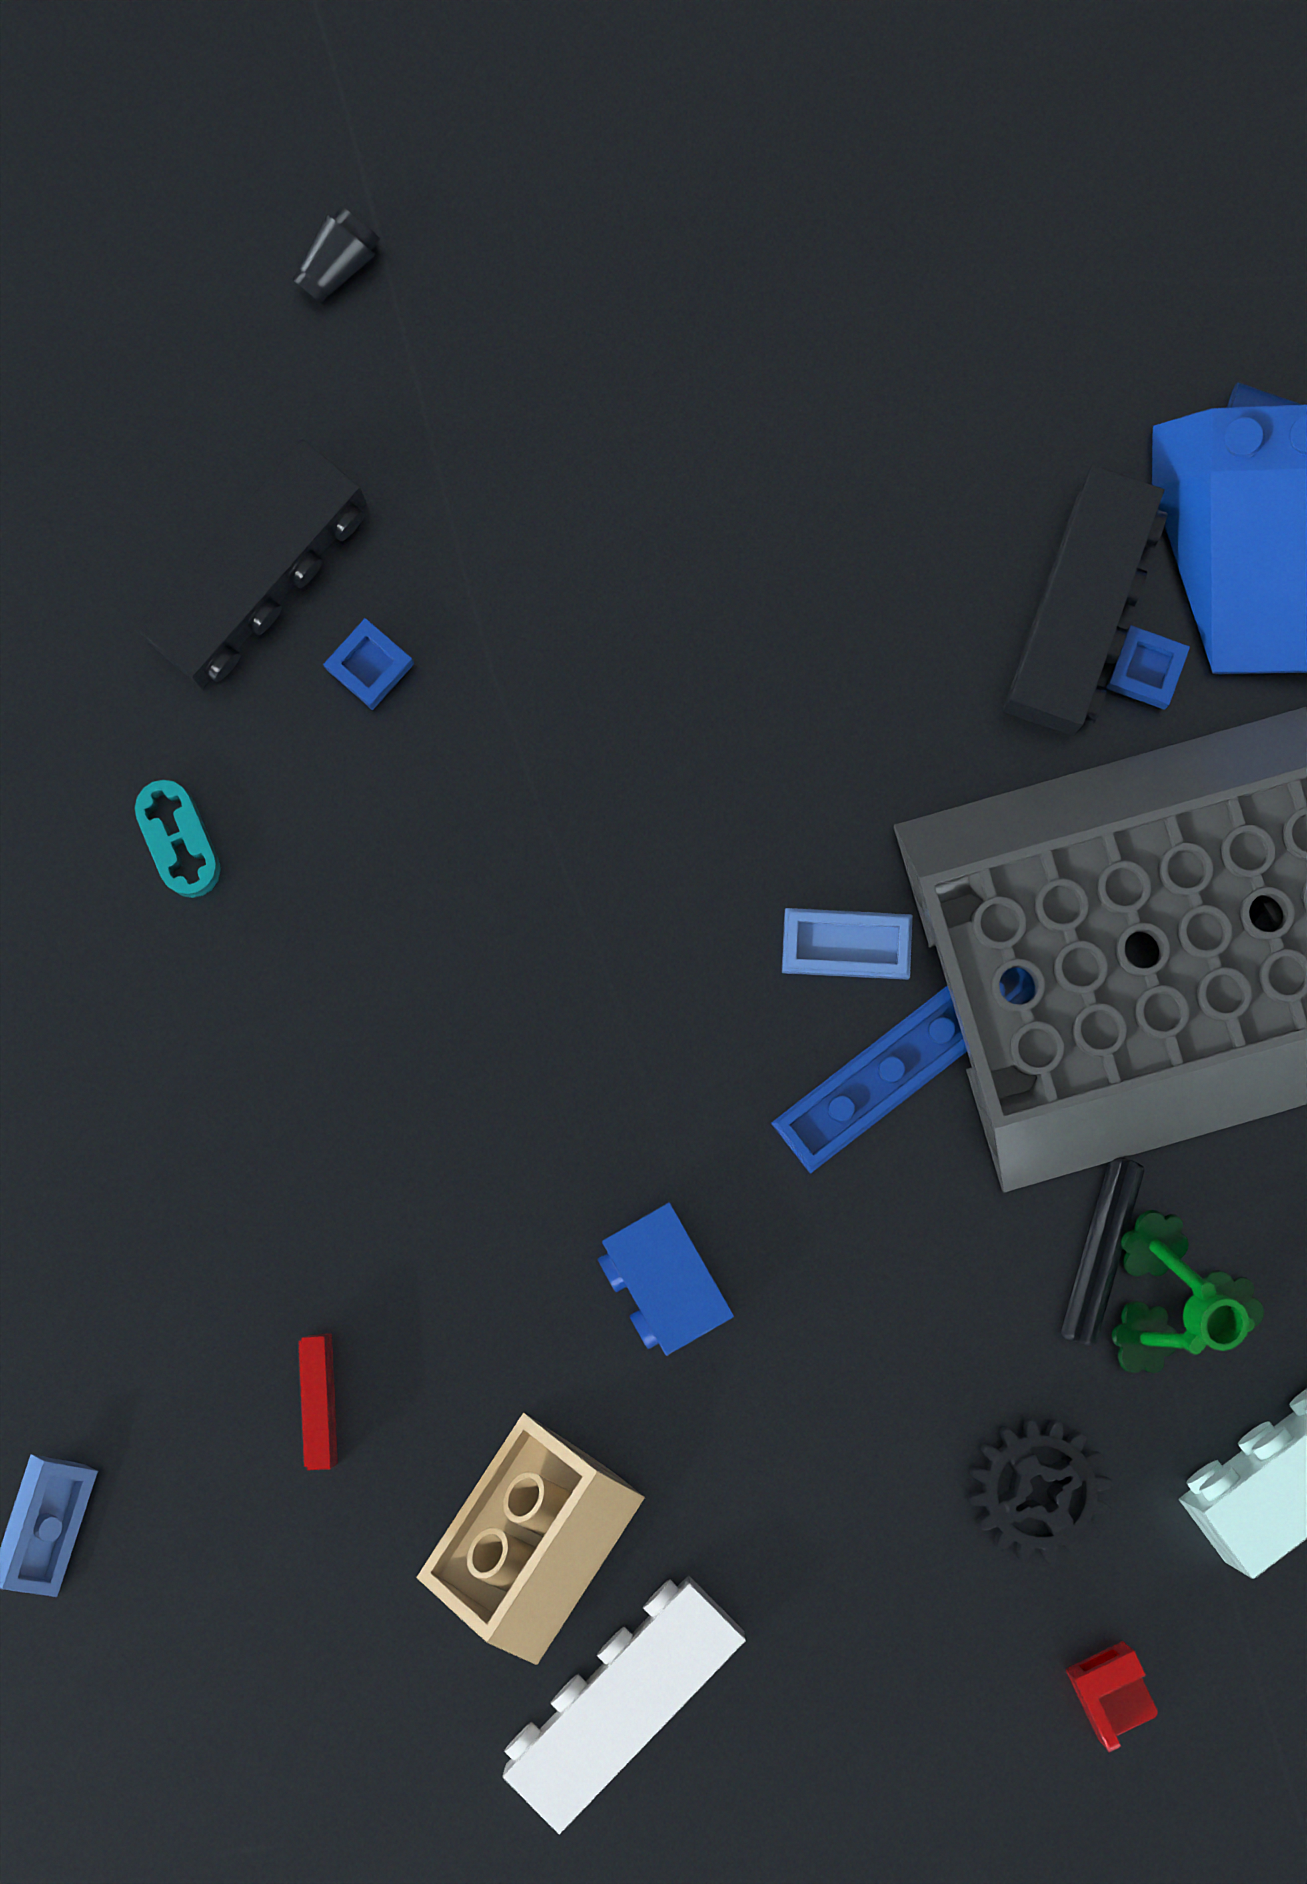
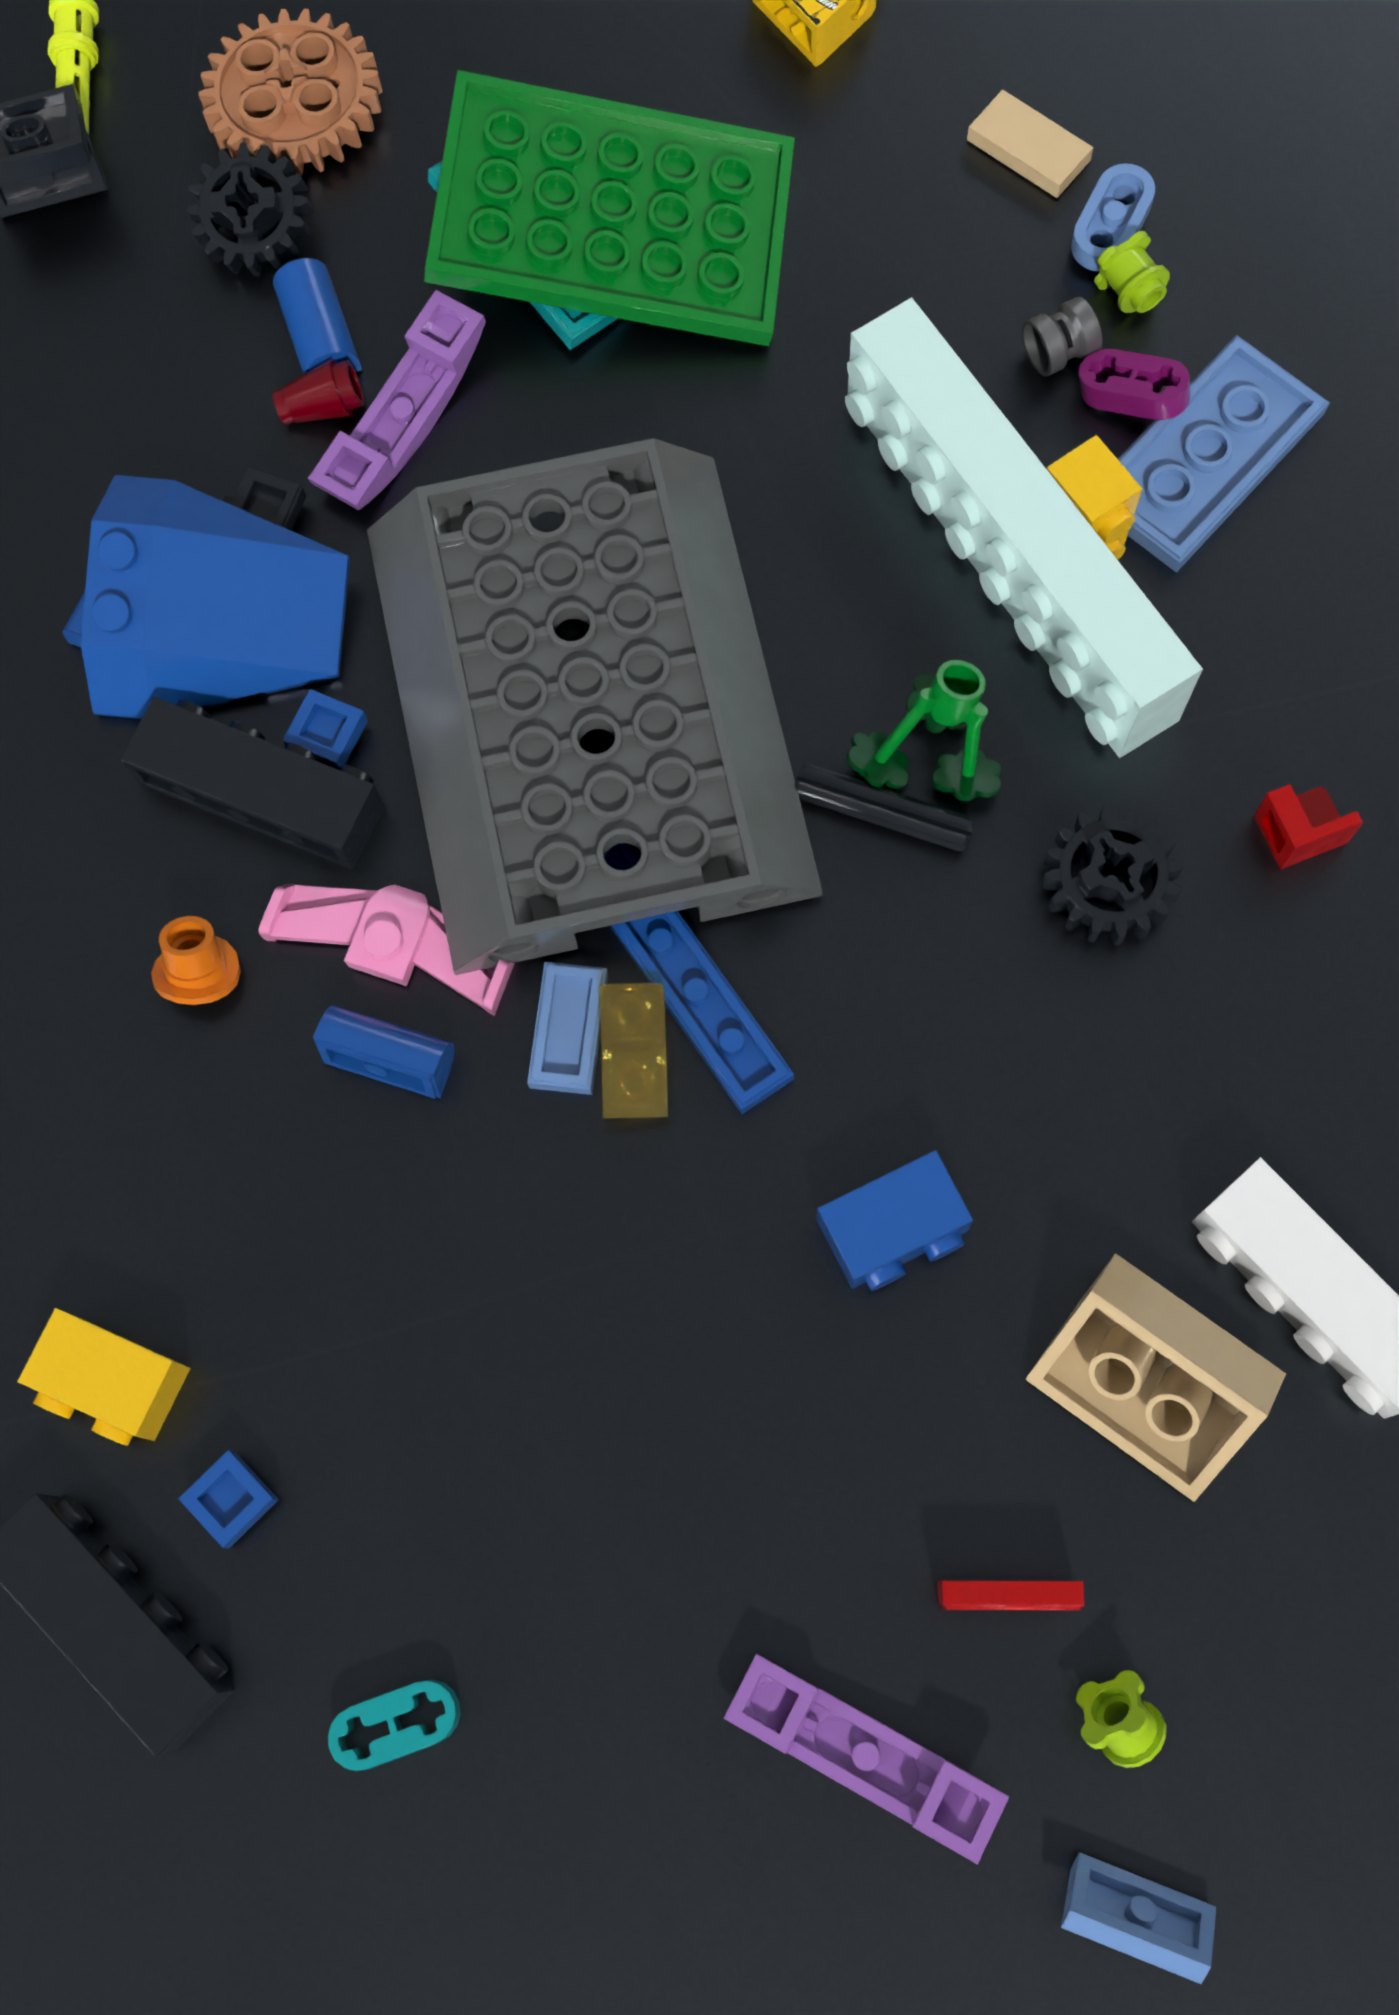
camera: 80 degrees left, 10 degrees down
none -> yellow brick [17,1308,191,1446]
none -> orange piece [151,916,241,1005]
none -> bright pink plate [259,883,514,1016]
none -> blue brick [313,1005,454,1099]
none -> clear yellow slope [599,983,668,1118]
none -> medium lavender slope [723,1654,1009,1865]
none -> lime brick [1076,1670,1166,1768]

